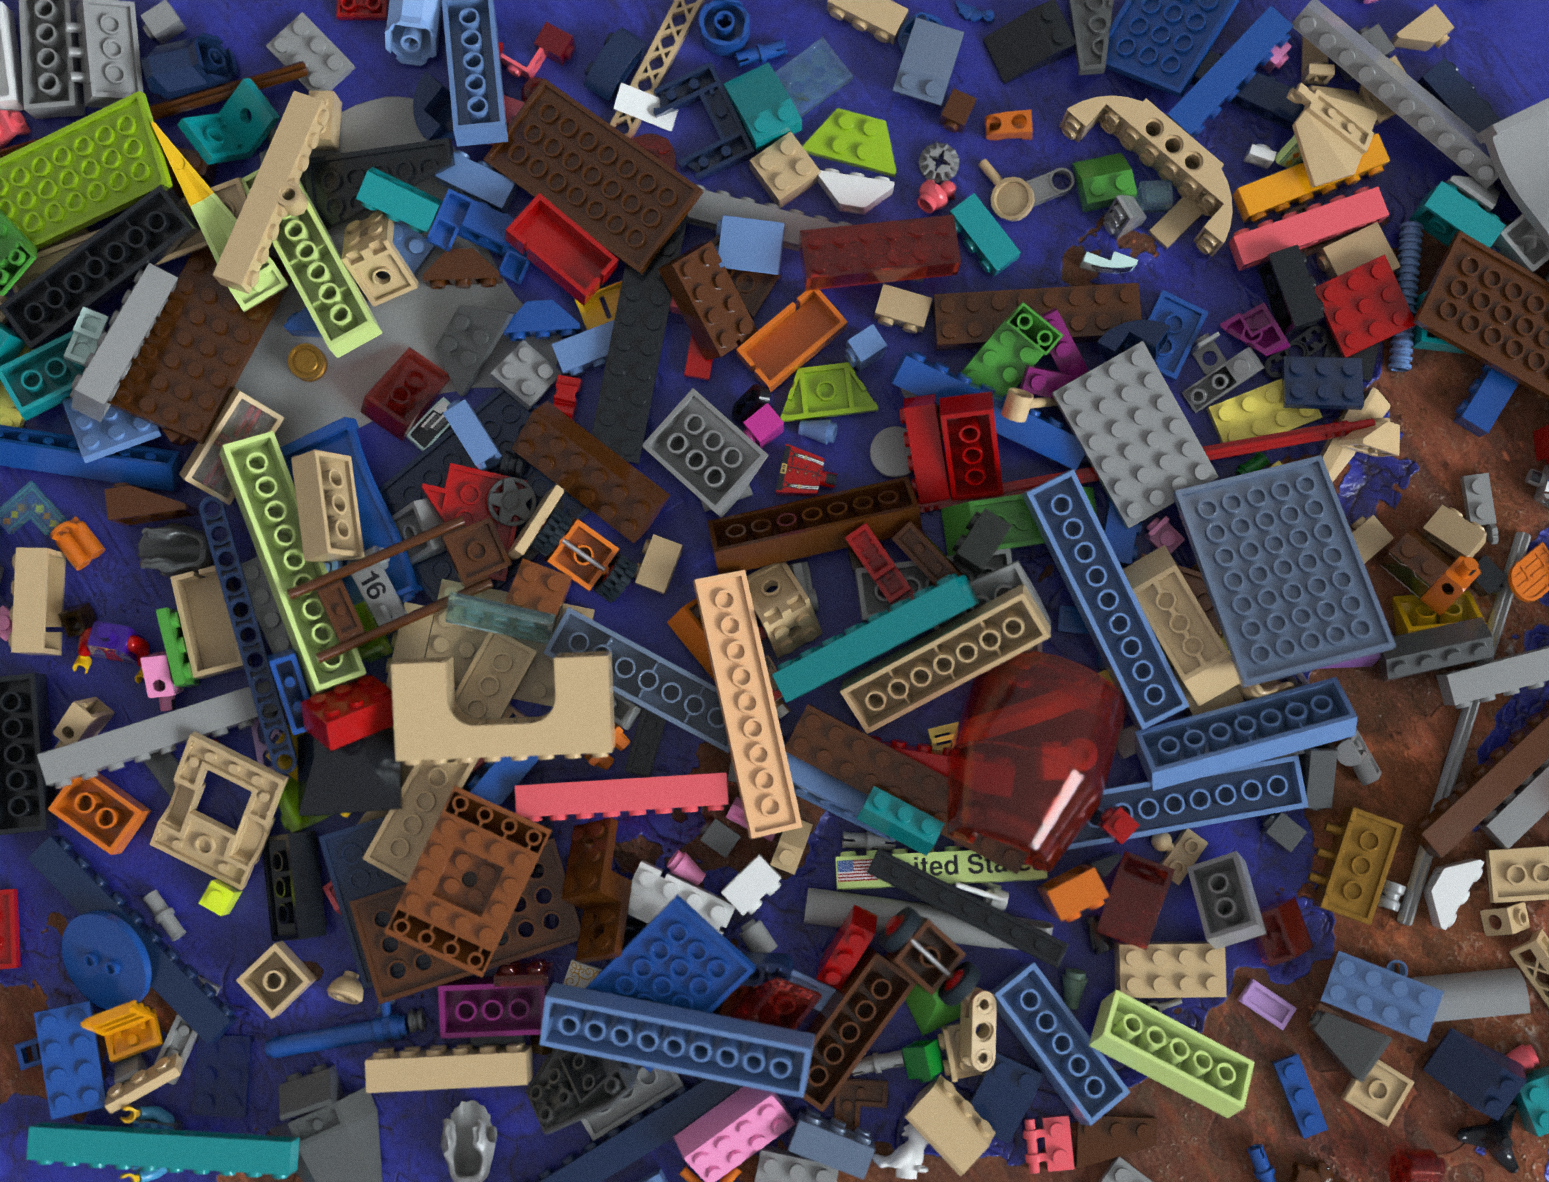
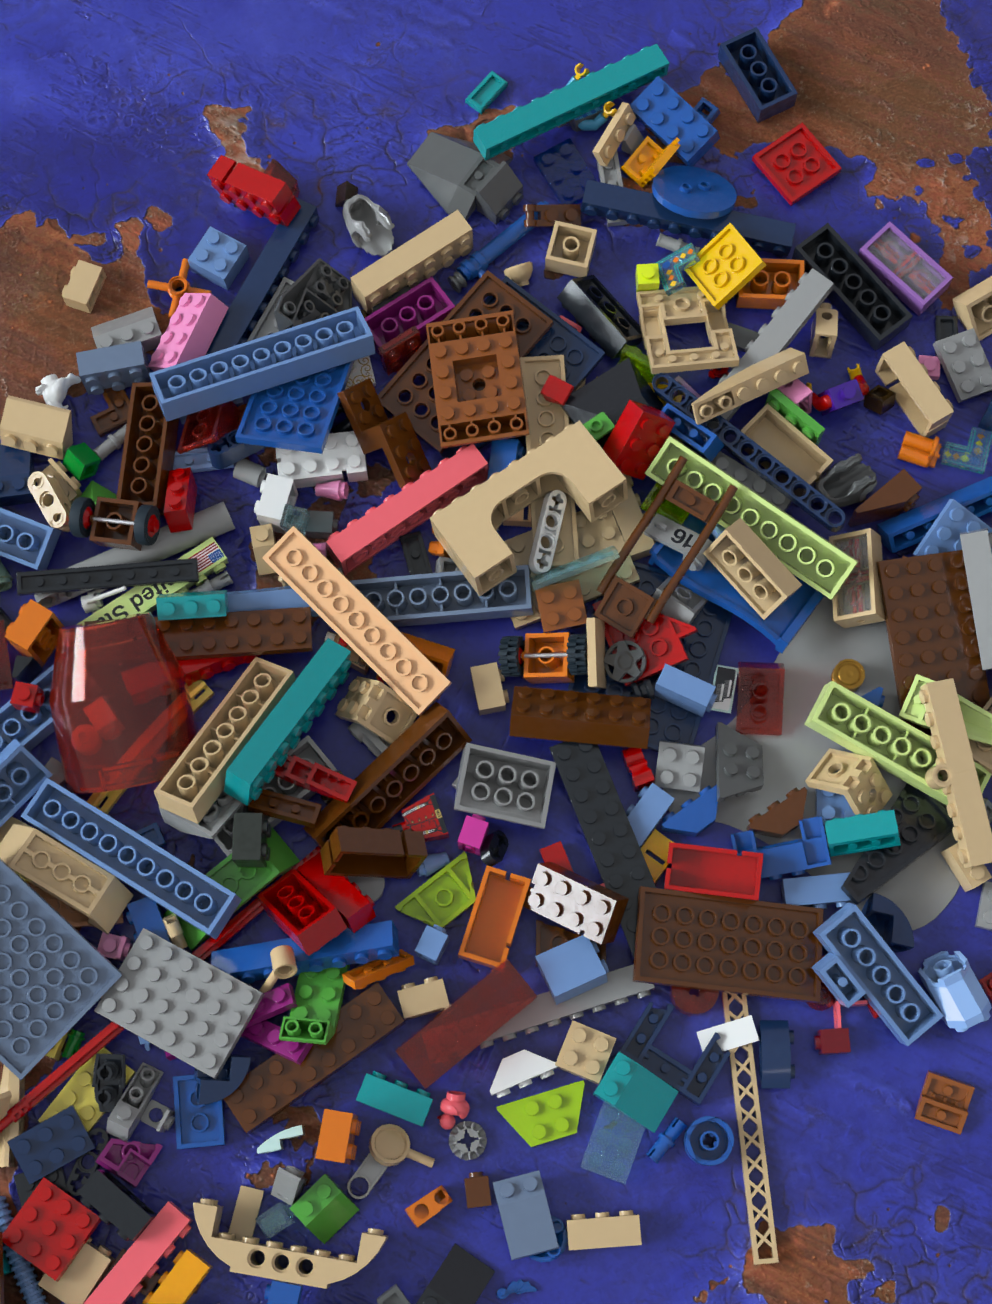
camera: 150 degrees right, 10 degrees down
none -> black connector [92,1053,126,1112]
none -> tan piece [162,914,188,949]
none -> clear light blue brick [280,504,310,536]
none -> orange brick [315,1109,362,1164]
none -> reddish brown piece [320,825,428,879]
none -> orange plate [342,949,415,990]
none -> reddish brown plate [523,204,581,227]
none -> white beam [529,490,567,574]
none -> red slope [541,375,574,406]
none -> bright green bracket [583,412,615,441]
none -> clear light blue tile [655,242,700,296]
none -> yellow plate [682,223,766,310]
none -> tan slope [691,347,809,425]
none -> medium blue brick [811,952,866,1008]

